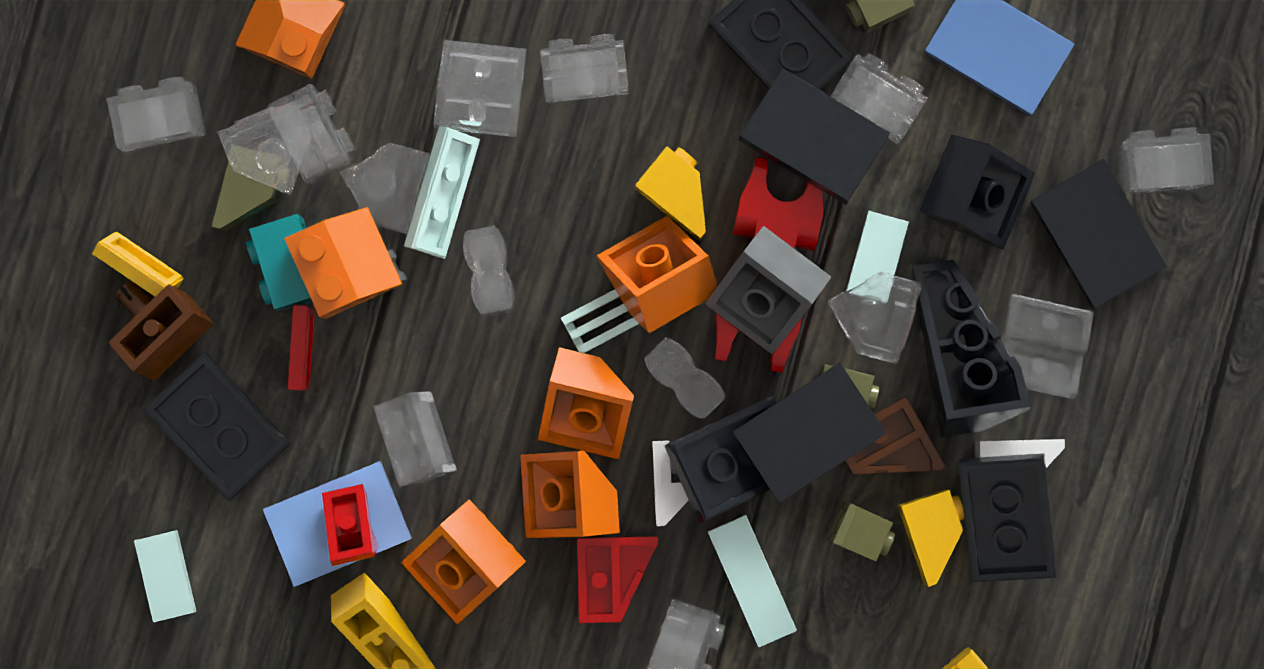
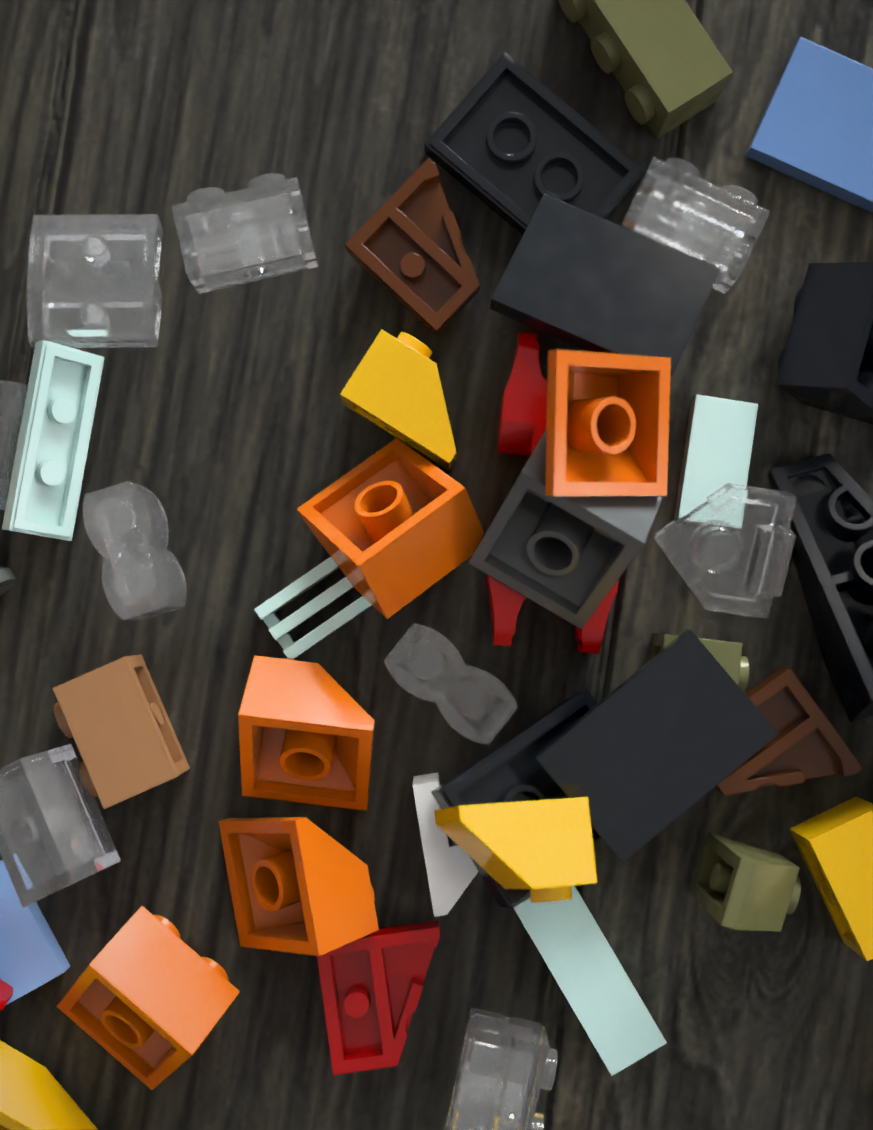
camera: 10 degrees left, 0 degrees up
none -> medium nougat brick [52,654,190,809]
none -> reddish brown wing [345,158,480,337]
none -> yellow slope [434,797,597,902]
none -> orange slope [545,350,671,496]

